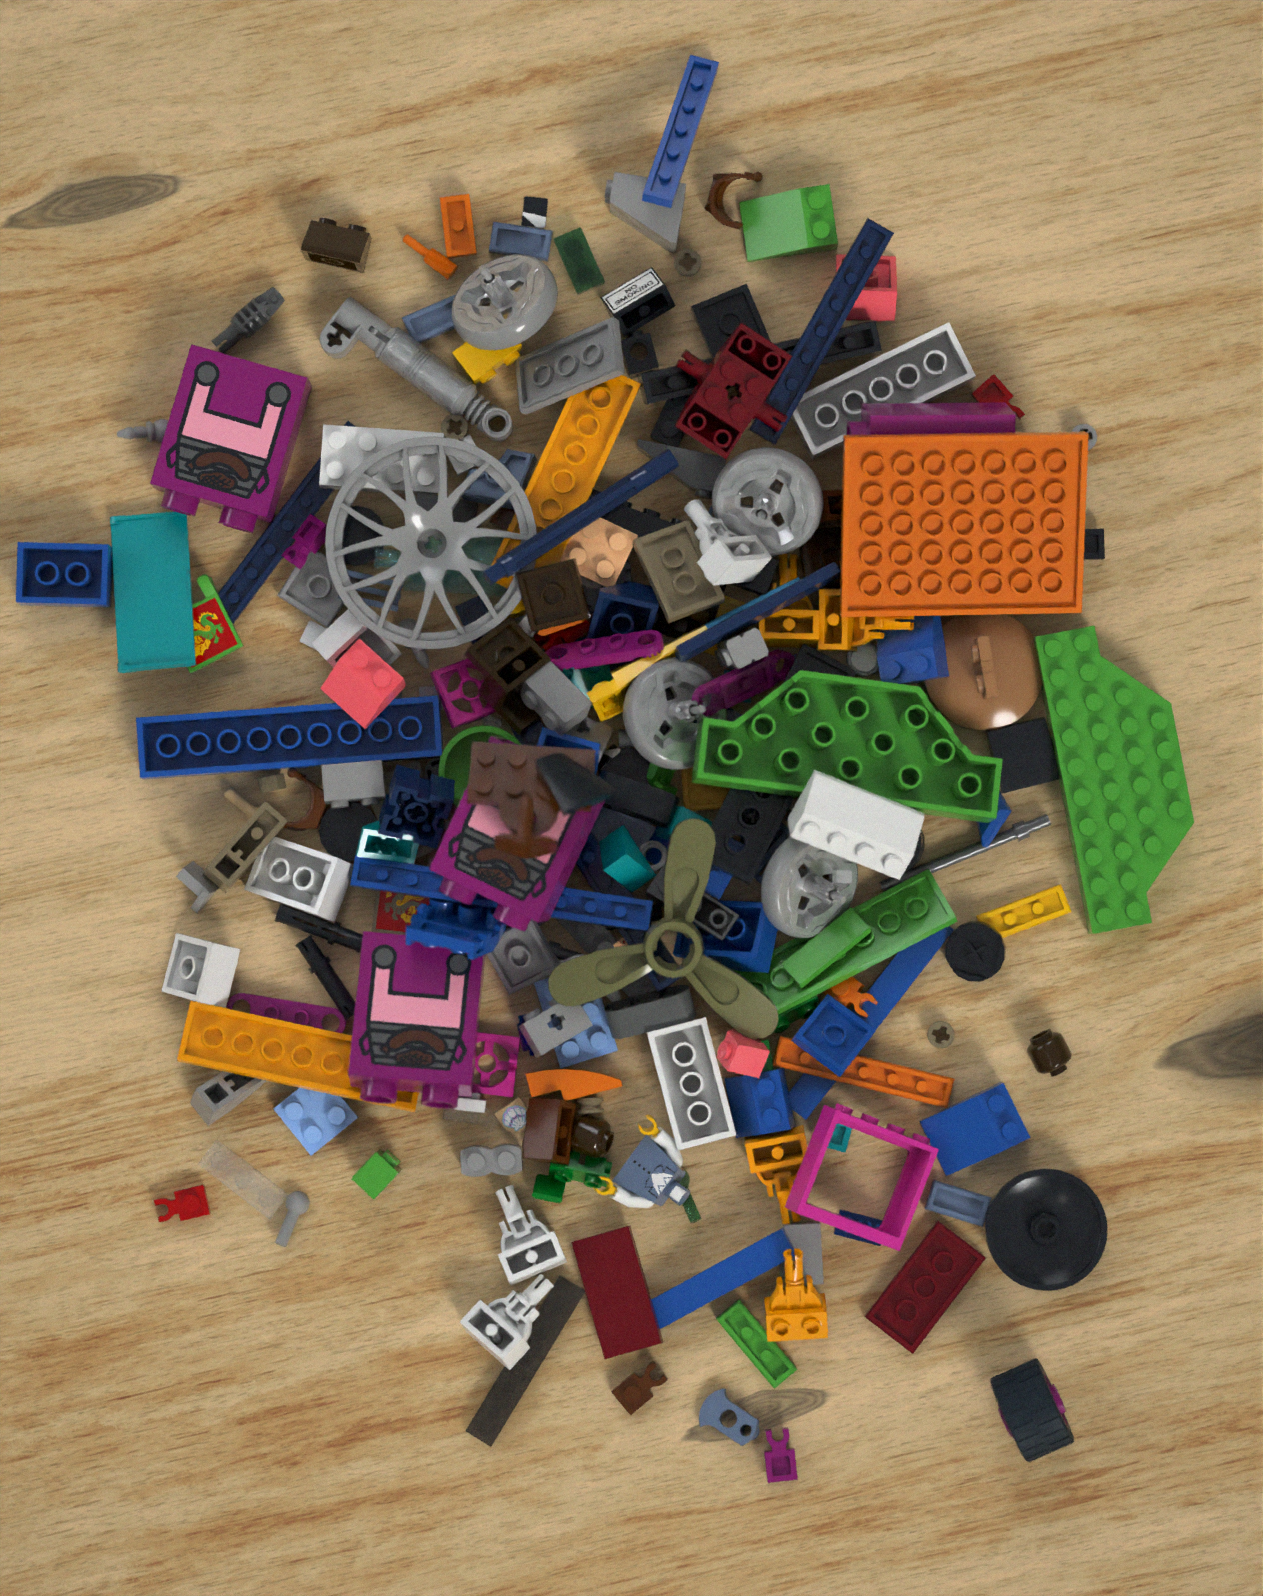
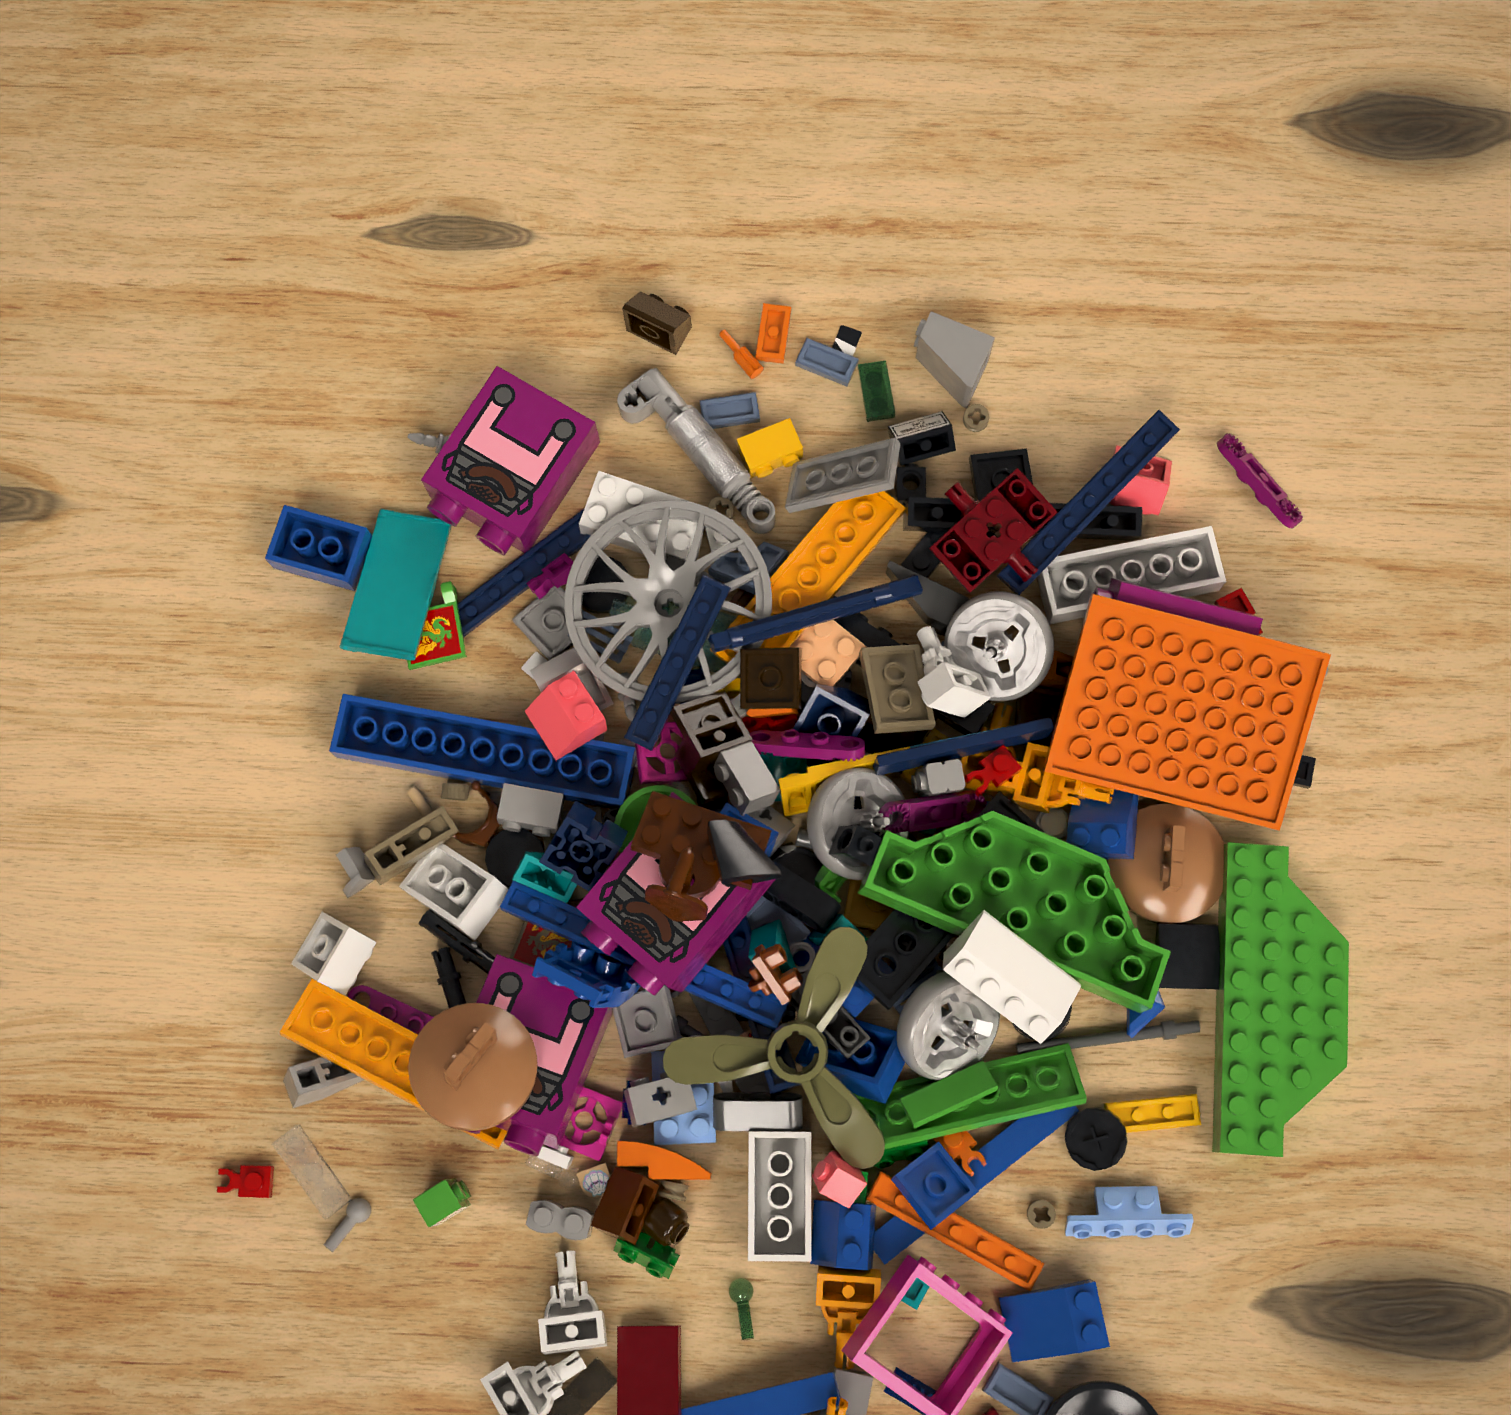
camera: 15 degrees right, 10 degrees down
dark grey hinge [211,287,285,354] -> none
light blue plate [273,1088,359,1156] -> none
flat silver wheel [451,254,558,350] -> none
green slope [532,1174,566,1204] -> none
torso [593,1114,690,1208] -> none
blue plate [642,55,719,208] -> none
reddish brown helmet [705,171,763,230] -> none
bright green slope [739,184,838,262] -> none
dark brown head [1027,1029,1072,1077] -> none
none -> medium nougat bracket [408,1003,538,1131]
none -> dark blue tile [624,574,731,751]
none -> dark orange hips [748,944,803,1005]
none -> black brick [828,825,882,867]
none -> red plate [964,745,1022,797]
none -> light blue bracket [1065,1186,1194,1239]
none -> magenta plate [1217,433,1303,529]

